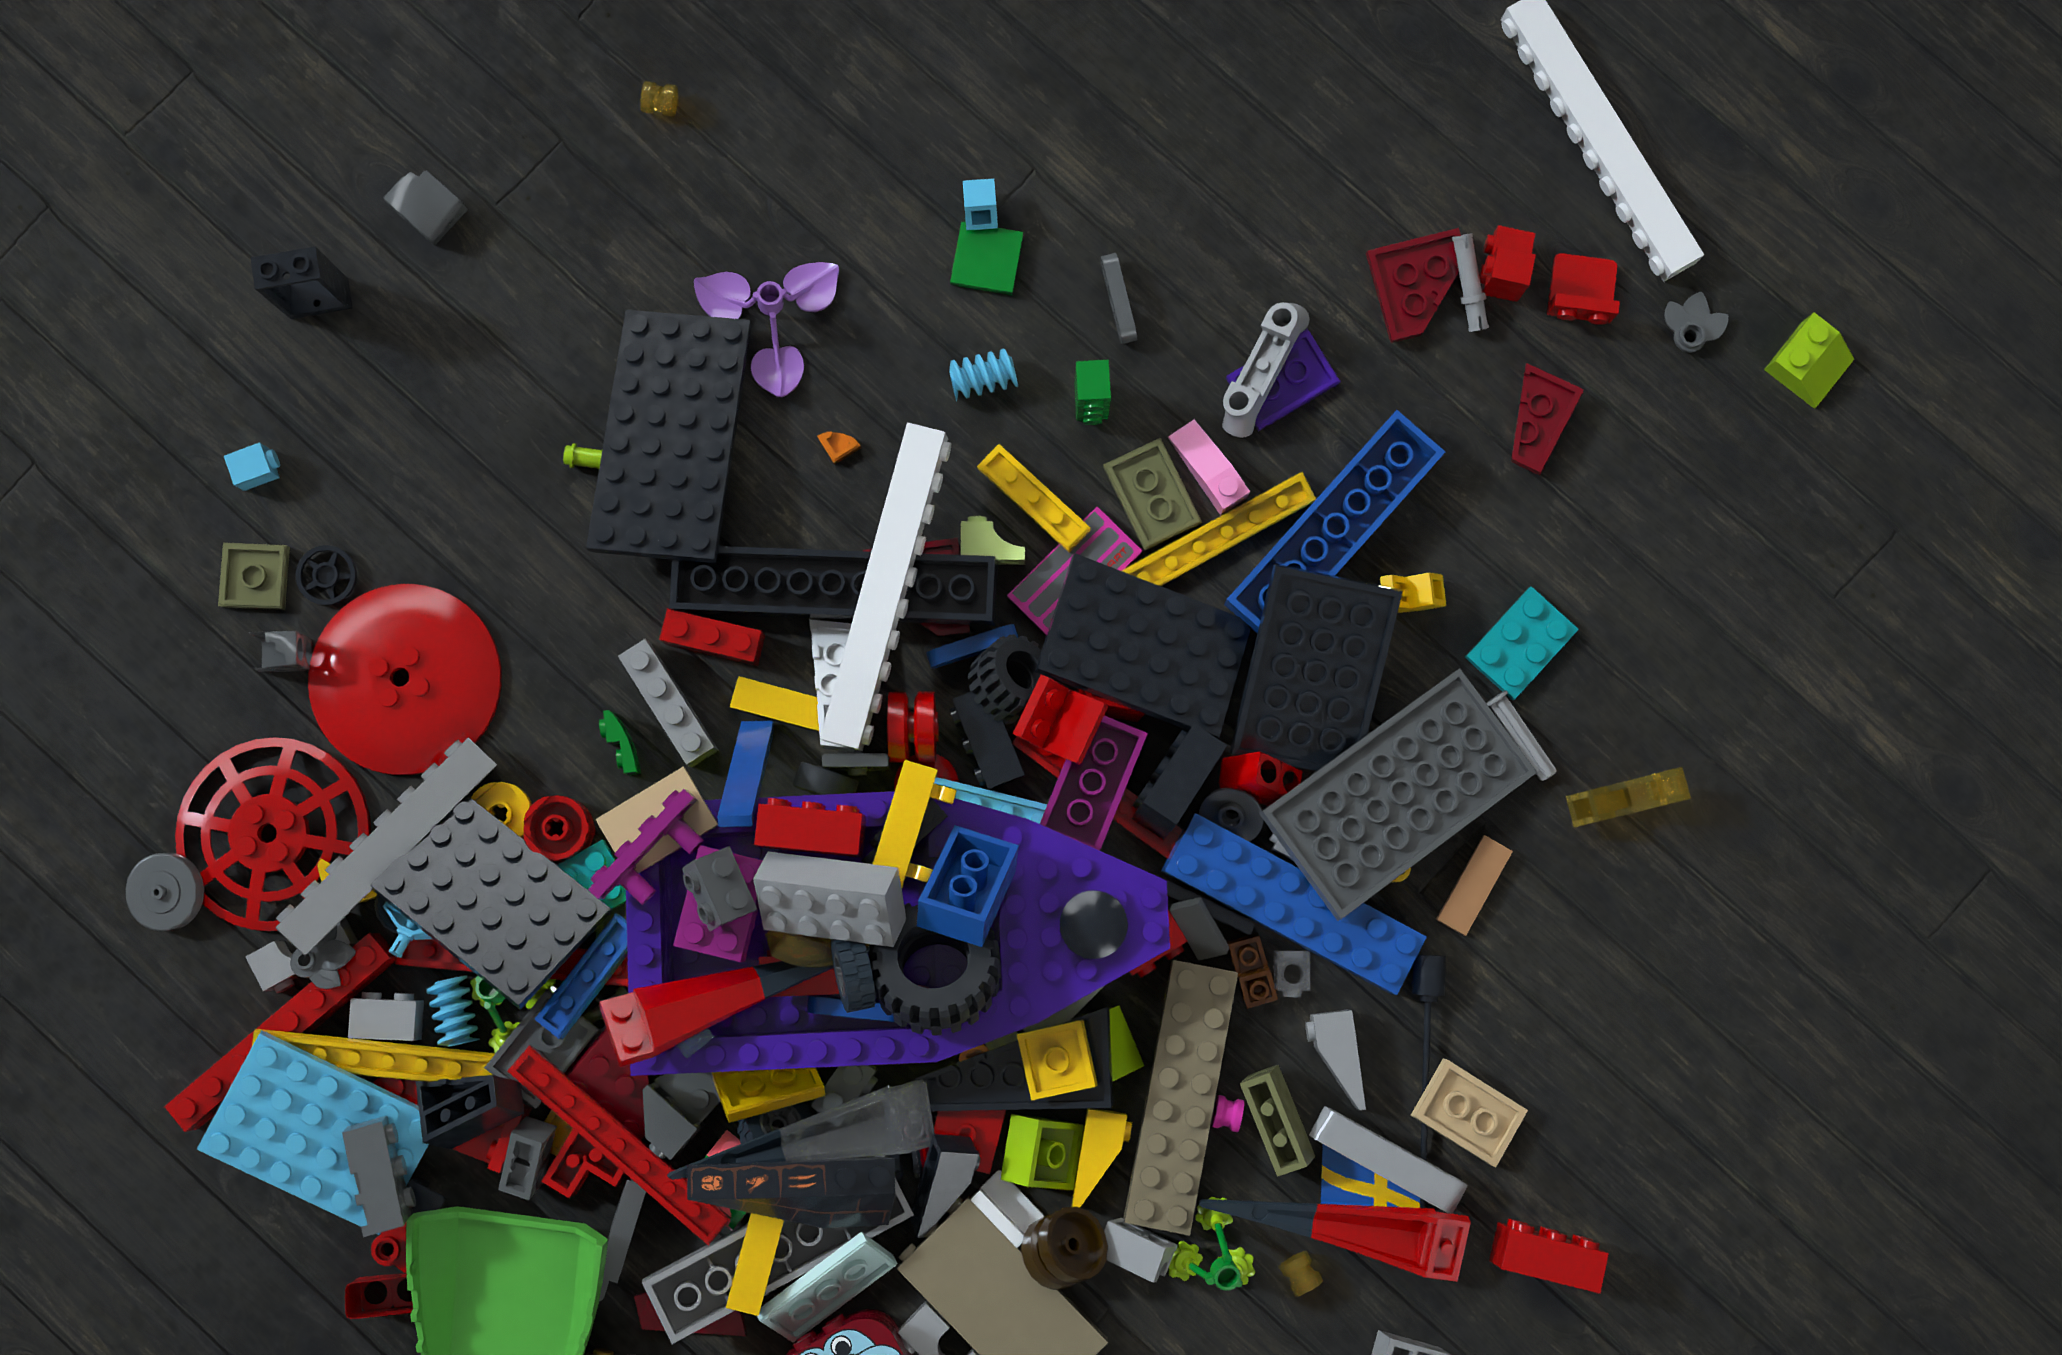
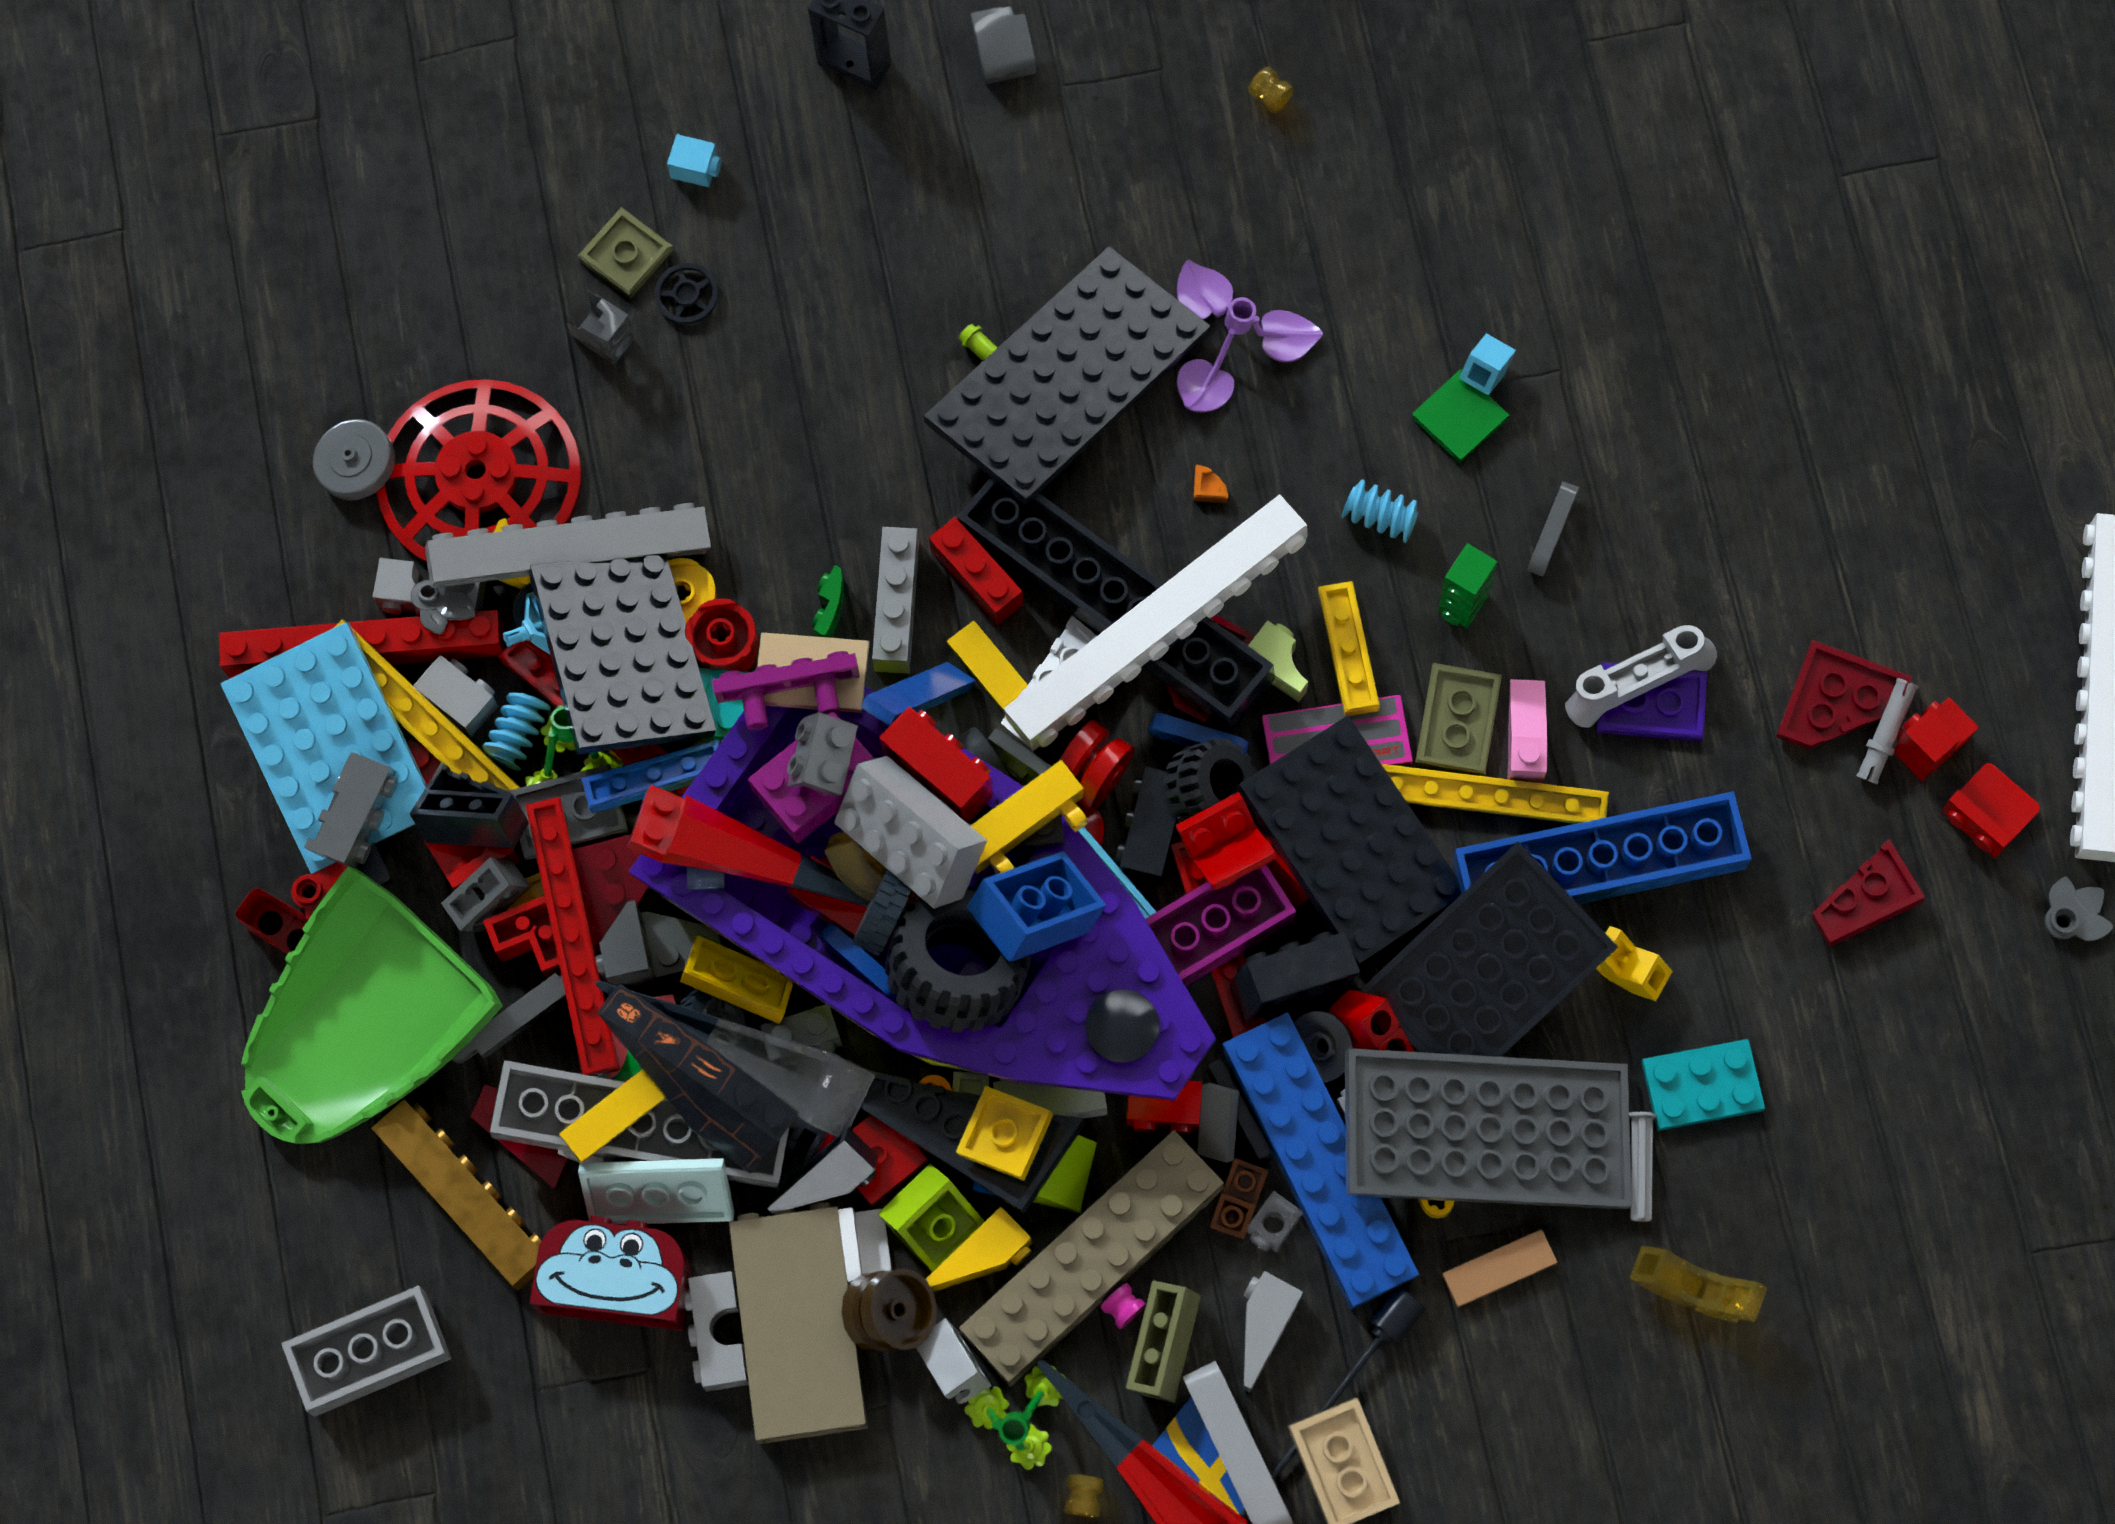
camera: 40 degrees right, 10 degrees down
red dish [308,584,502,775] -> none

